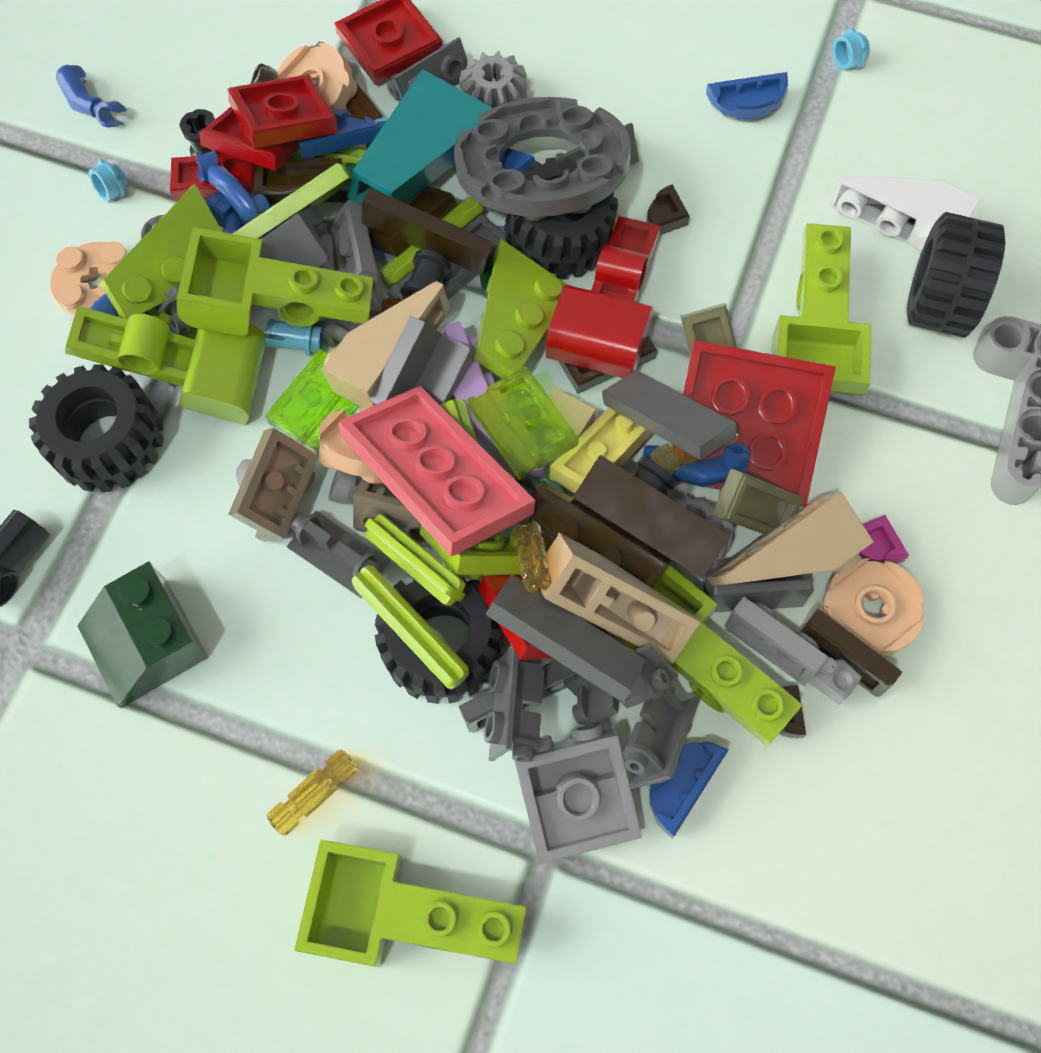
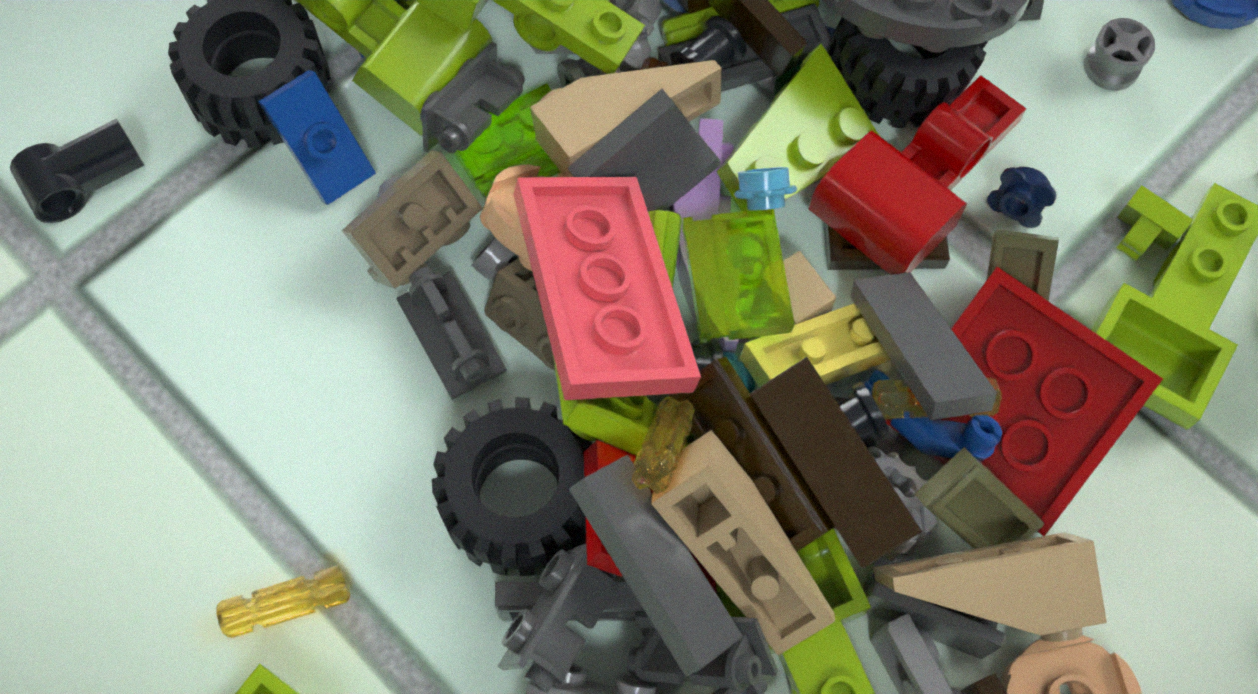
camera: 20 degrees right, 0 degrees up
dark green slope [77,561,209,709] -> none
medium azure pin [265,318,324,356] -> none
lime axle [352,565,469,689] -> none
lime axle [365,514,465,606] -> none
dark brown tile [646,184,690,235] -> none
dark pink tile [859,515,909,564] -> none
none -> blue plate [258,70,376,205]
none -> dark grey hinge [420,42,525,153]
none -> medium azure plate [734,167,797,210]
none -> dark blue plate [987,167,1057,228]
none -> flat silver wheel [1084,18,1155,91]
none -> lime tile [1116,185,1194,262]

